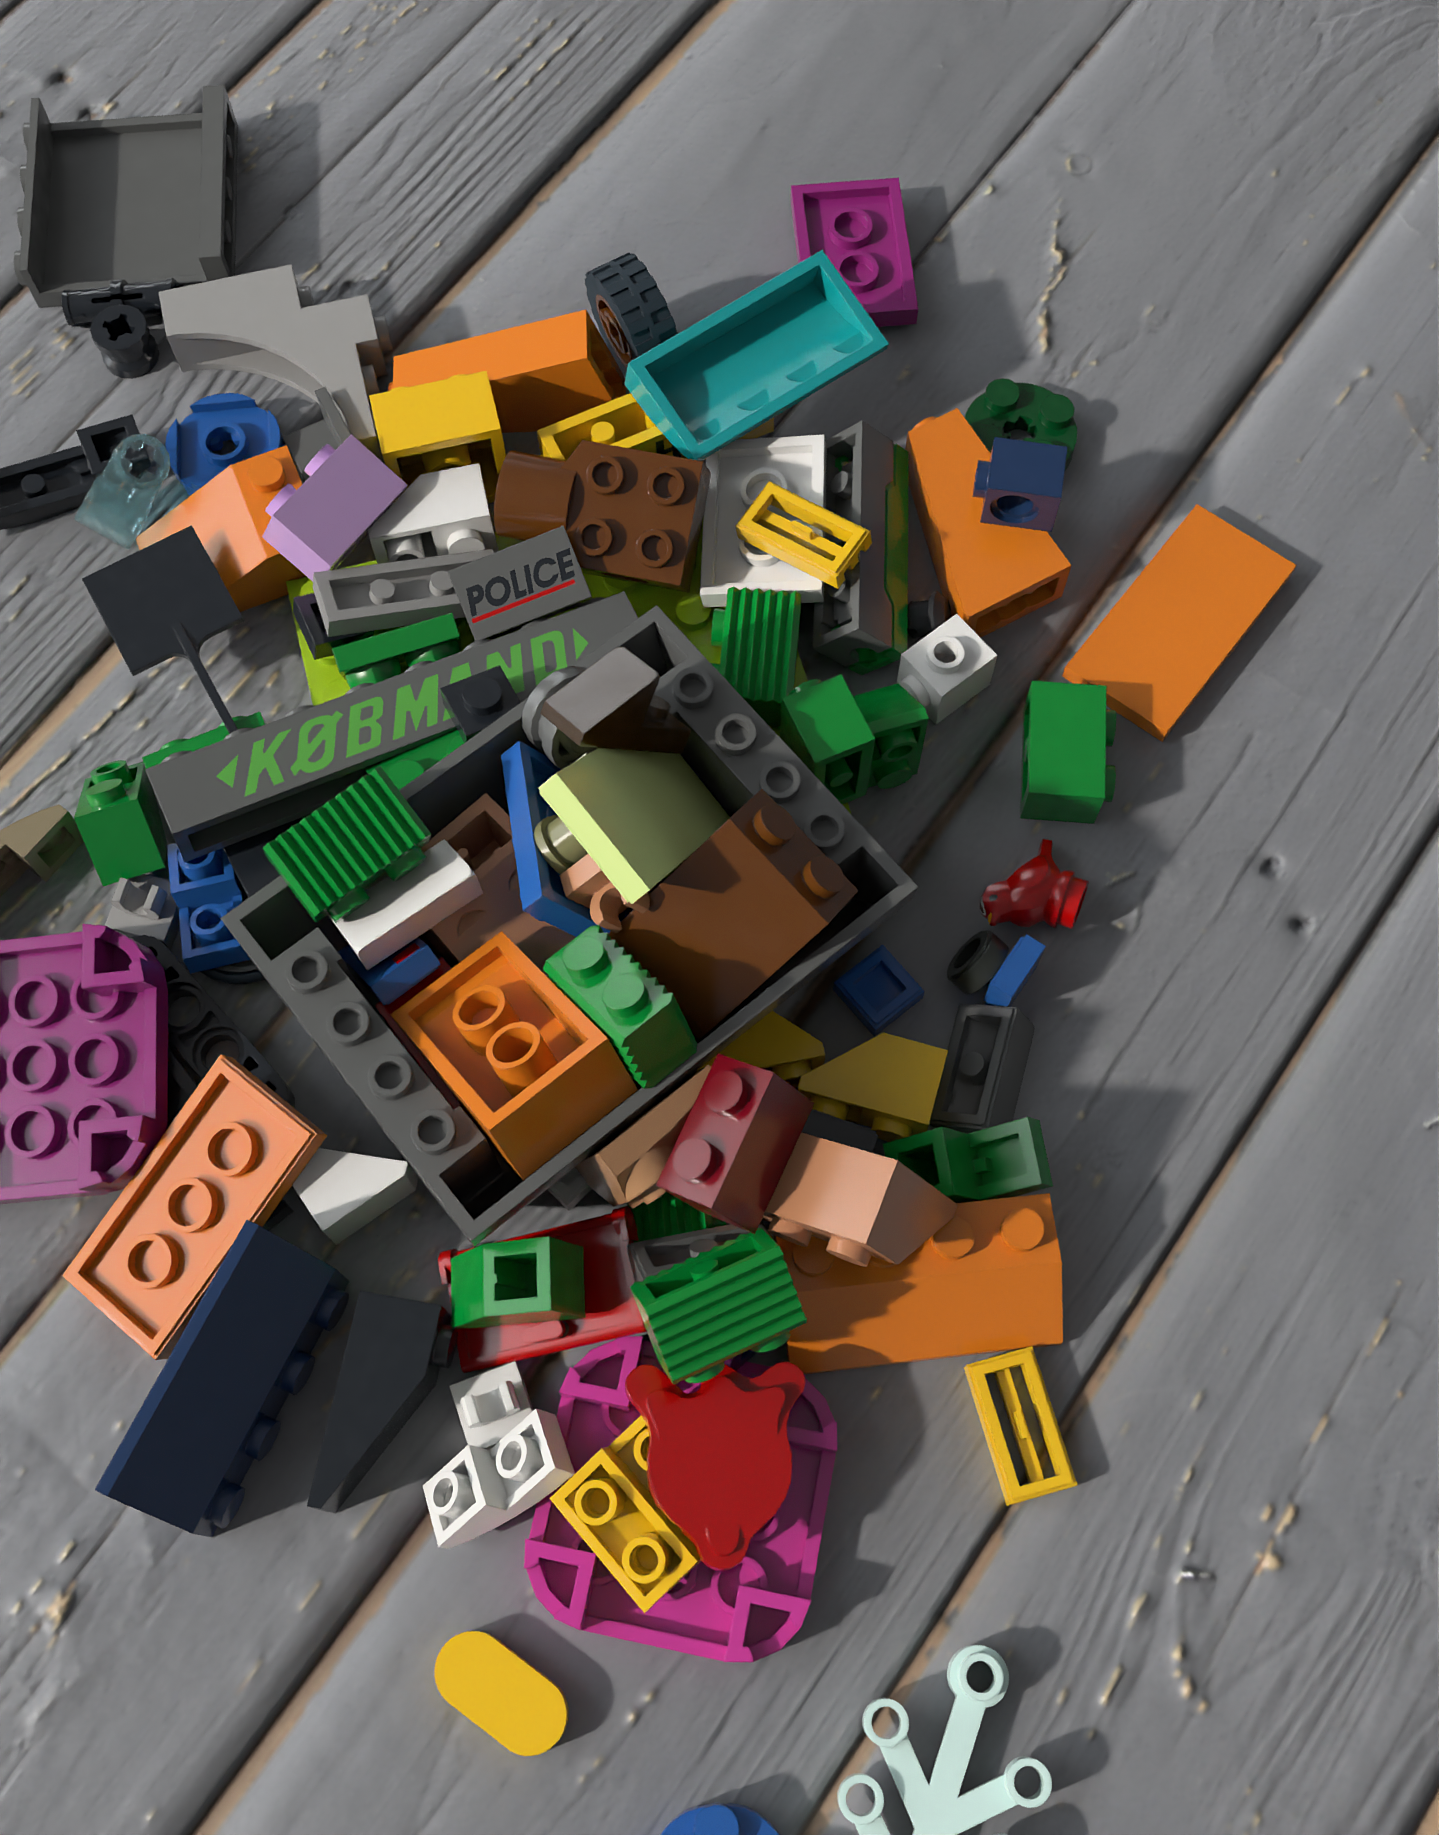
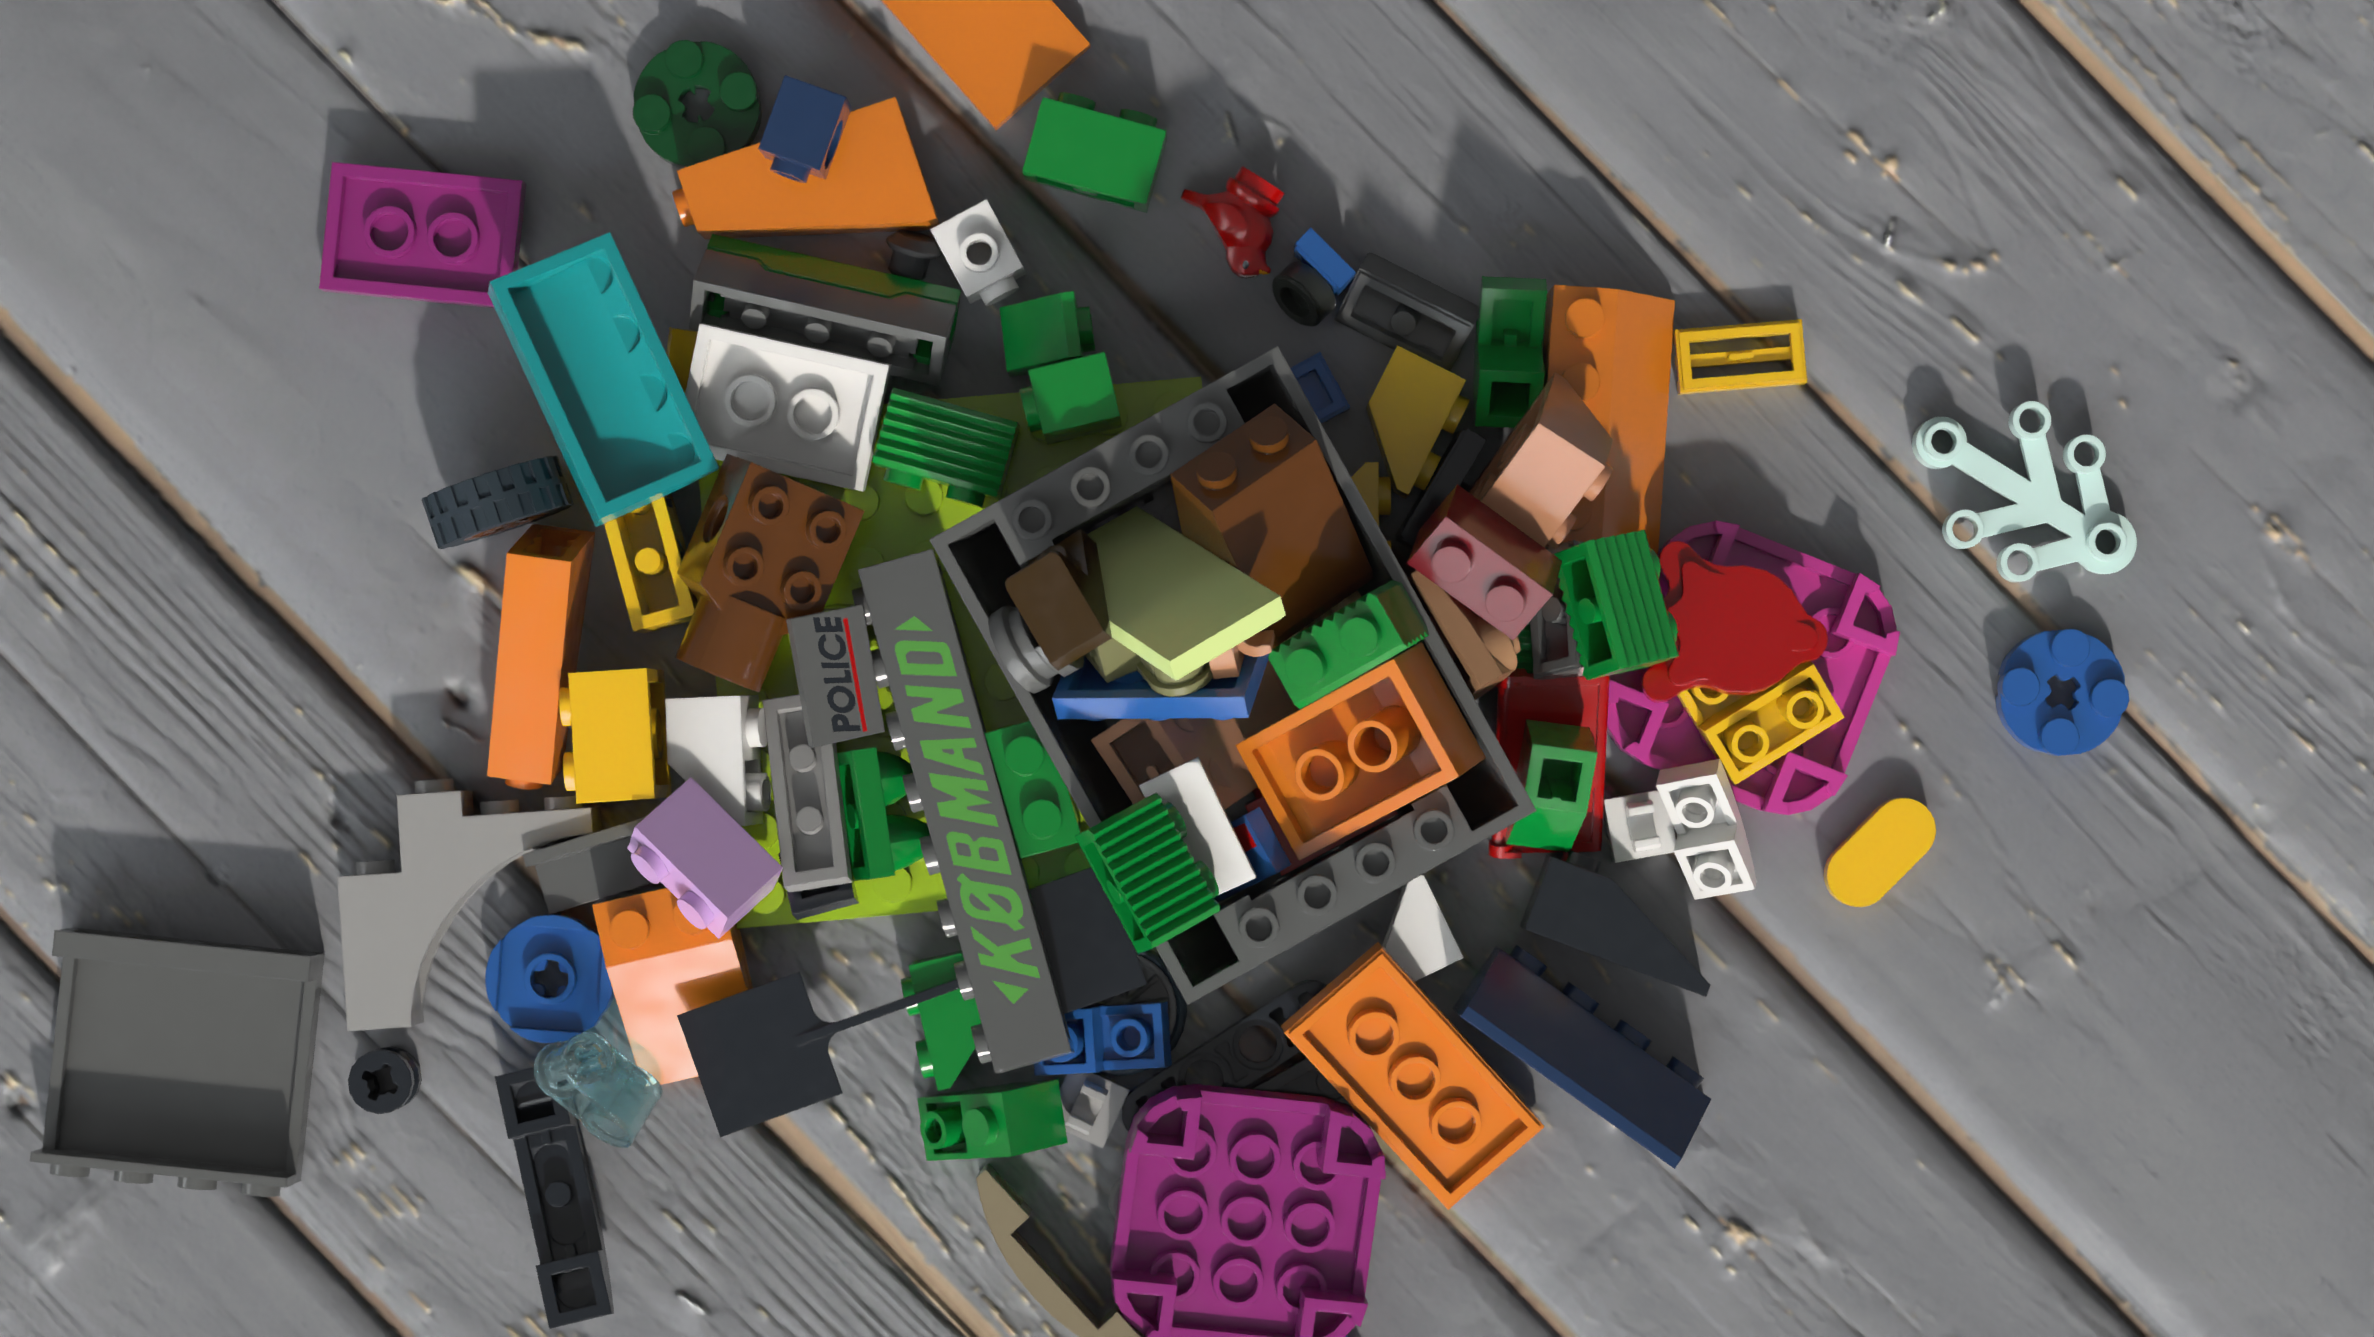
camera: 75 degrees left, 20 degrees up
black pin [61,278,179,327] -> none
black plate [440,665,521,743] -> none
yellow tile [735,481,872,589] -> none

